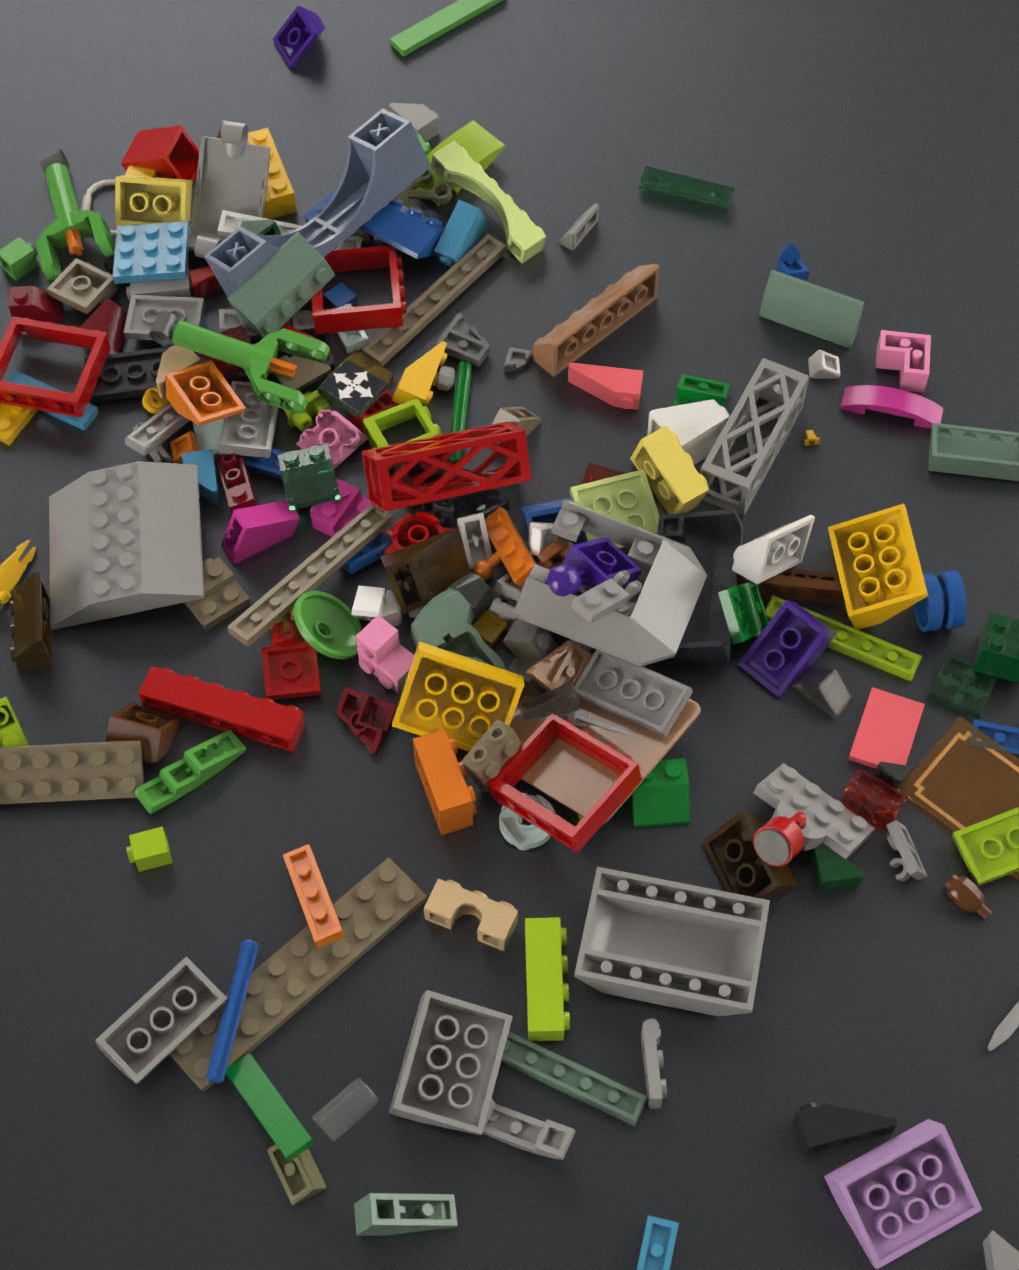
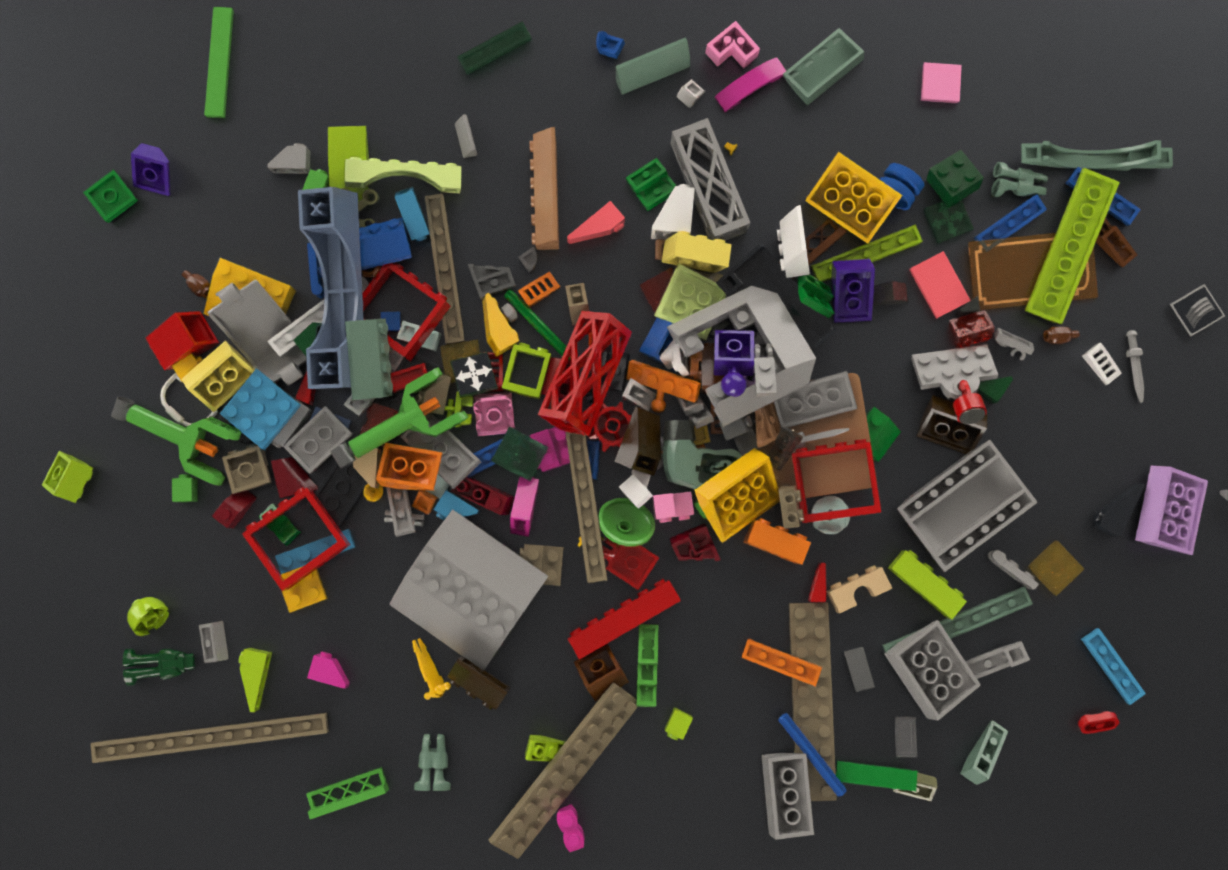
camera: 50 degrees left, 25 degrees up
none -> green plate [83,170,139,223]
none -> green slope [258,503,301,546]
none -> reddish brown slope [361,265,383,278]
none -> orange slope [518,271,560,308]
none -> red slope [808,563,826,602]
none -> dark grey slope [844,647,875,692]
none -> clear yellow plate [1027,541,1084,595]
none -> white slope [1082,342,1122,385]

